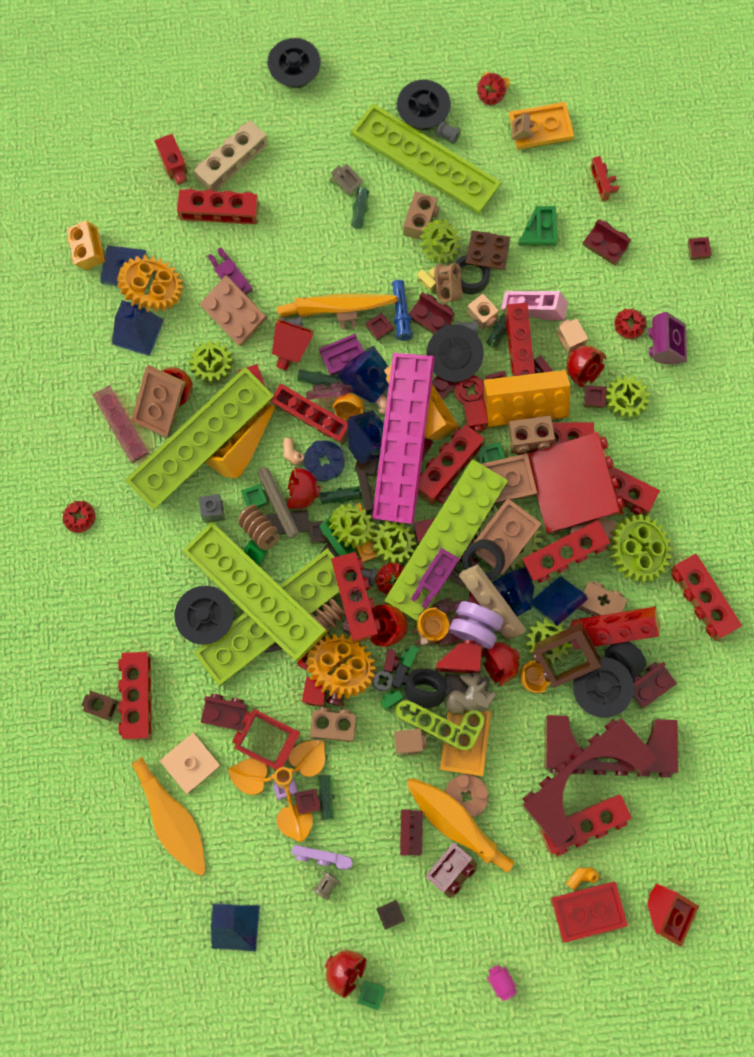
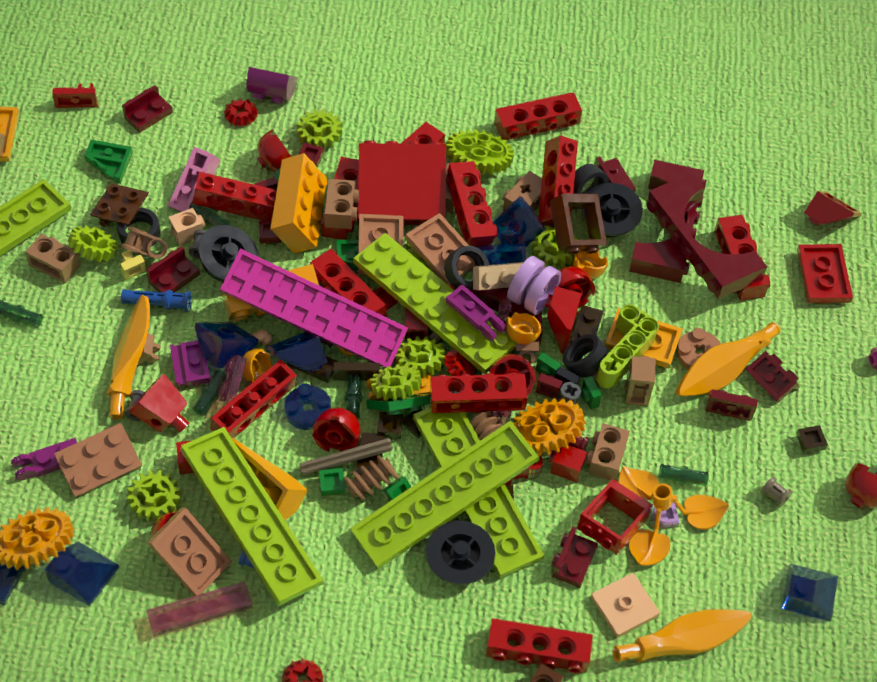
camera: 85 degrees left, 20 degrees down
dark grey brick [199,494,225,523] -> none
light nougat arm [283,438,304,465] -> none
lavender hinge [291,845,353,870] -> none
dark red plate [294,789,321,816] -> none
dark red plate [365,312,393,341] -> none
dark tan animal [445,672,497,715] -> none
red gear [454,375,484,405] -> none
red brick [463,400,488,433] -> none
light nougat brick [557,318,588,354] -> none
light orange arm [566,867,599,891] -> none
dark red plate [687,237,712,260] -> none

